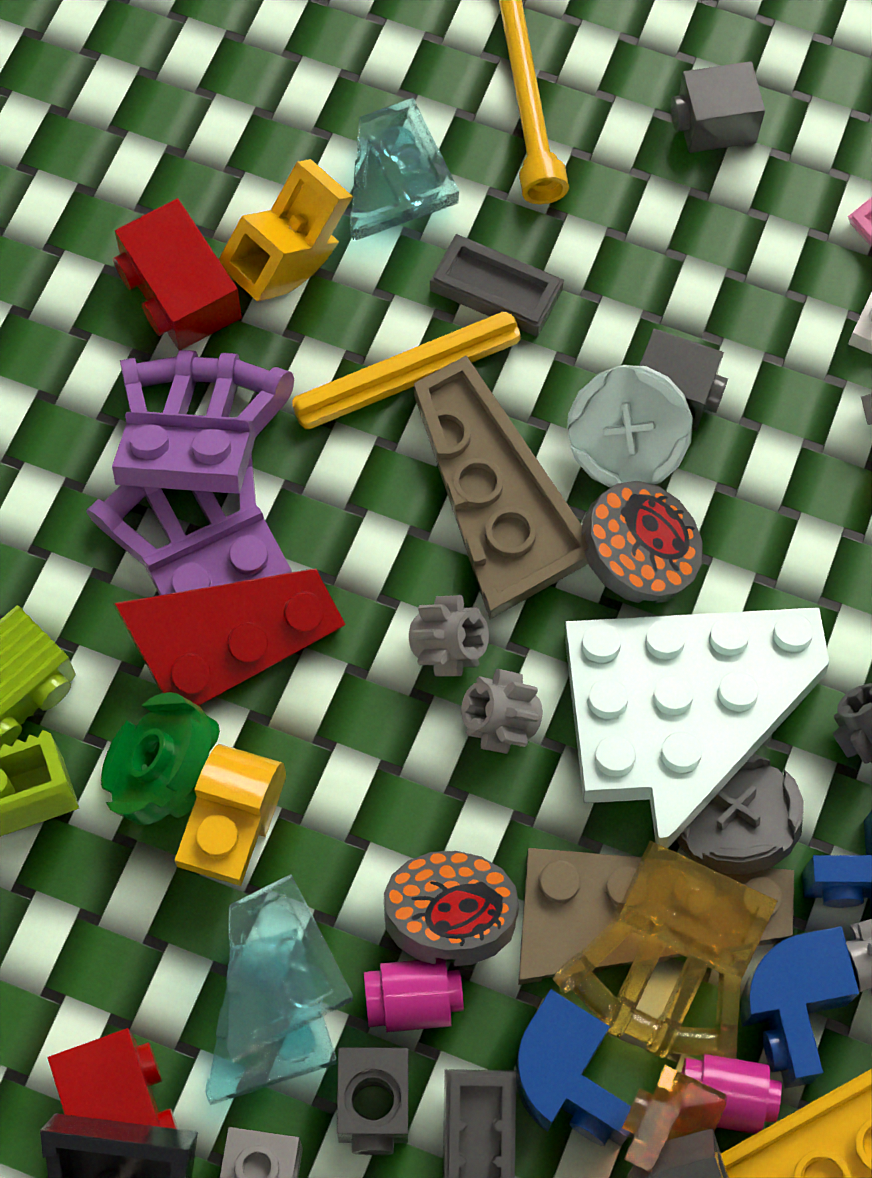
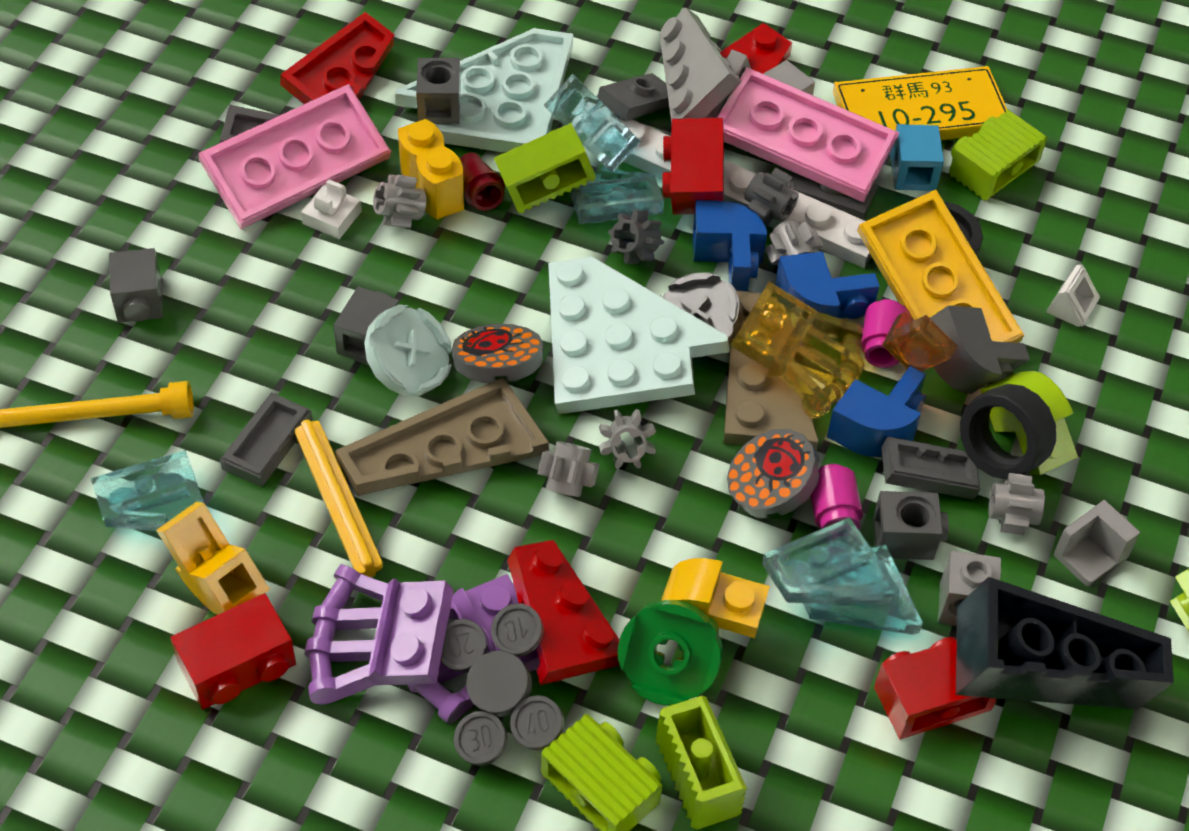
camera: 90 degrees left, 15 degrees down
none -> dark grey piece [440,604,564,766]

